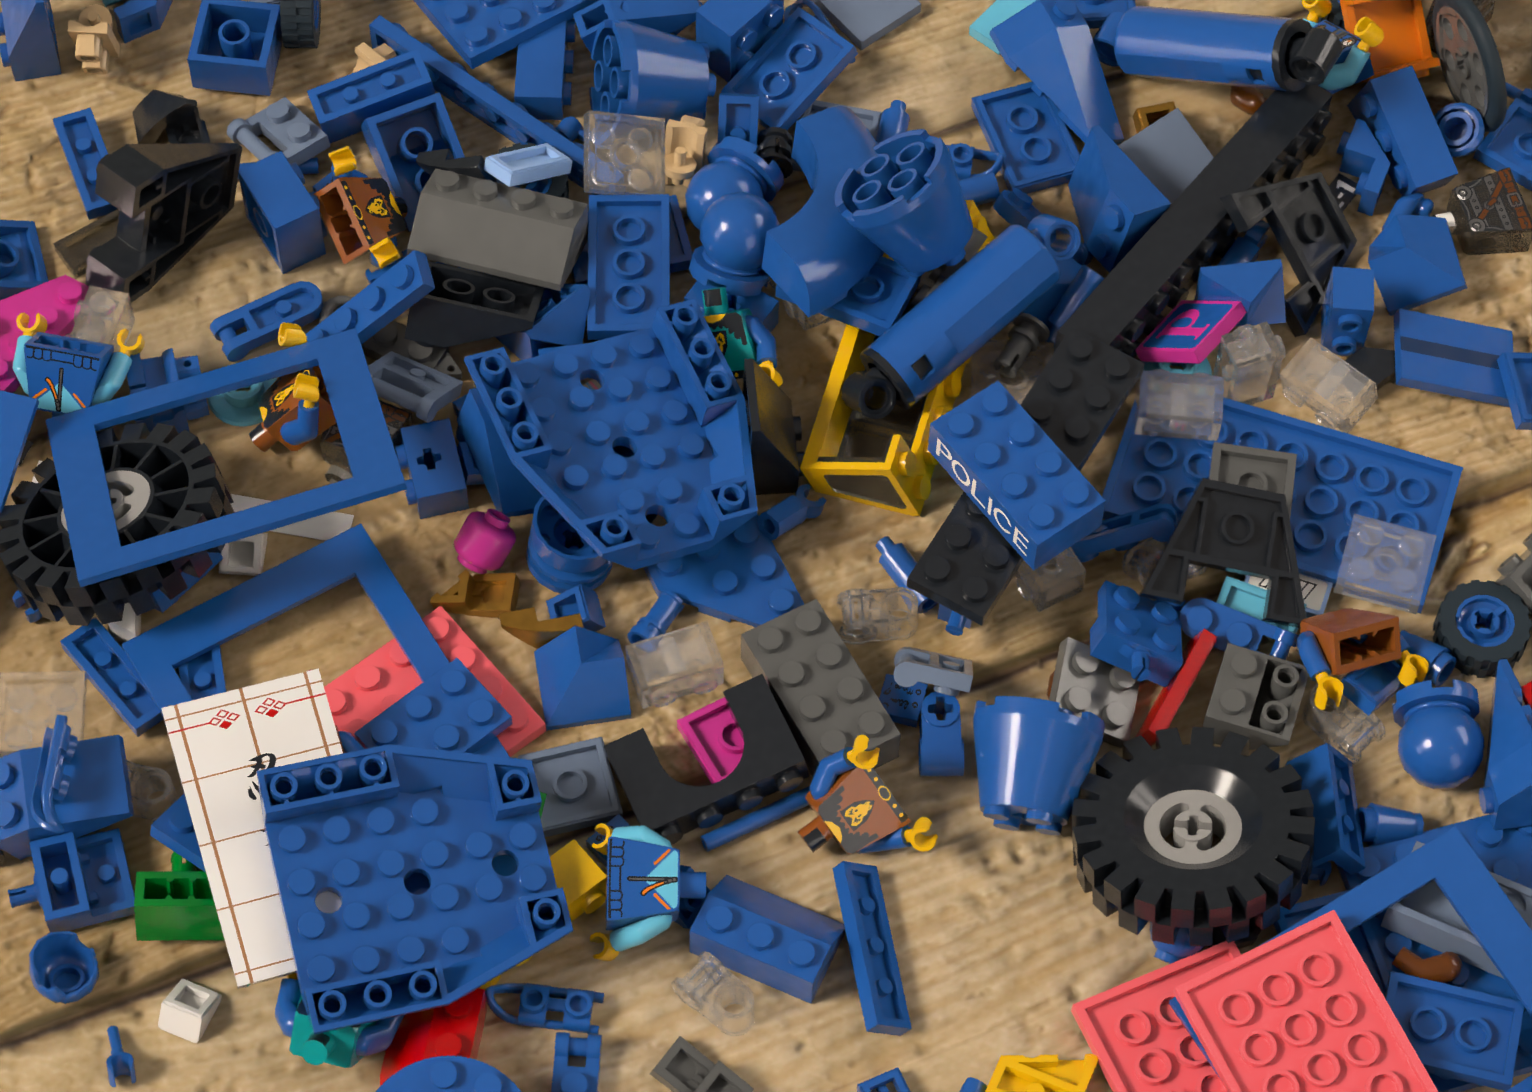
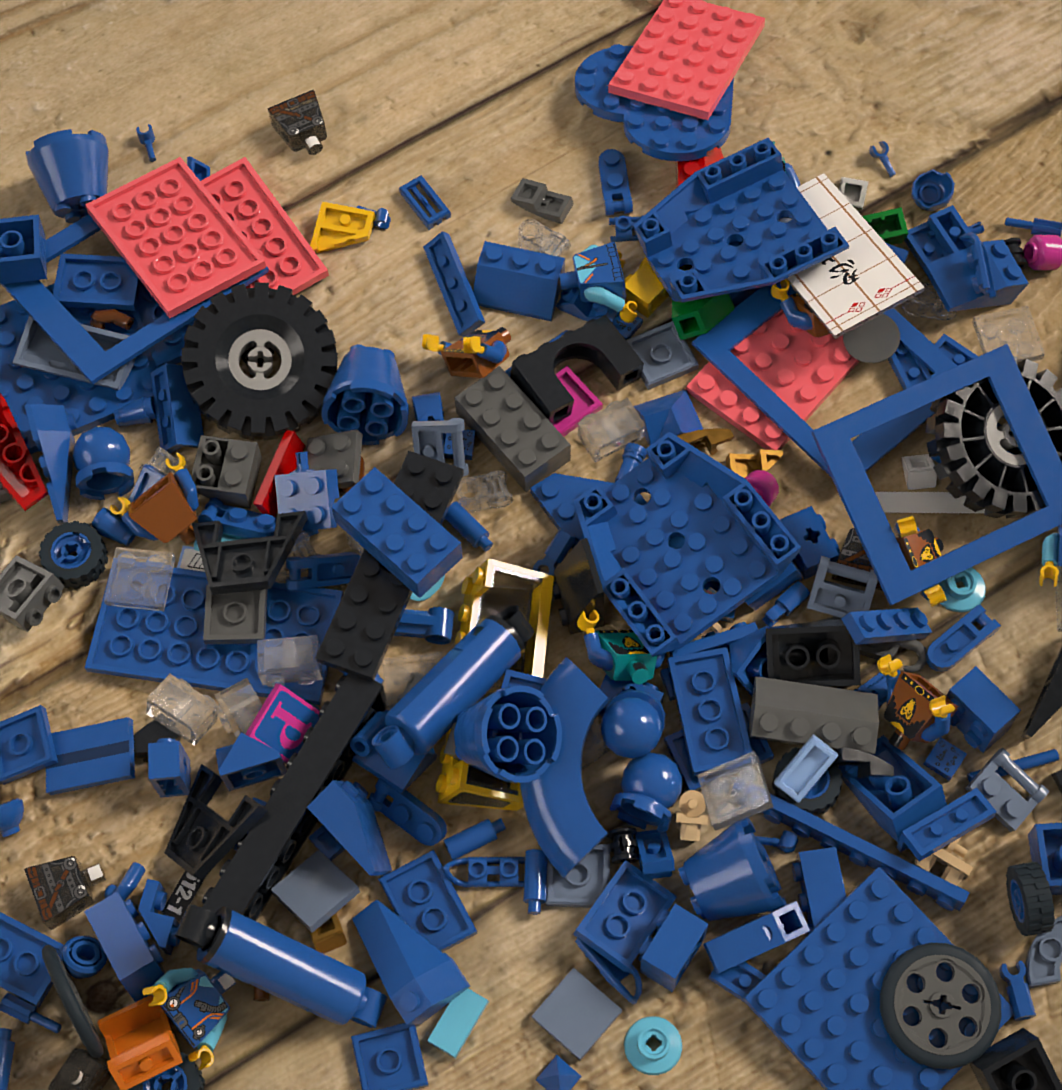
camera: 175 degrees right, 5 degrees up
blue hips [127,348,210,434] -> none
blue plate [354,658,512,753] -> none
blue slope [1368,214,1467,316] -> none

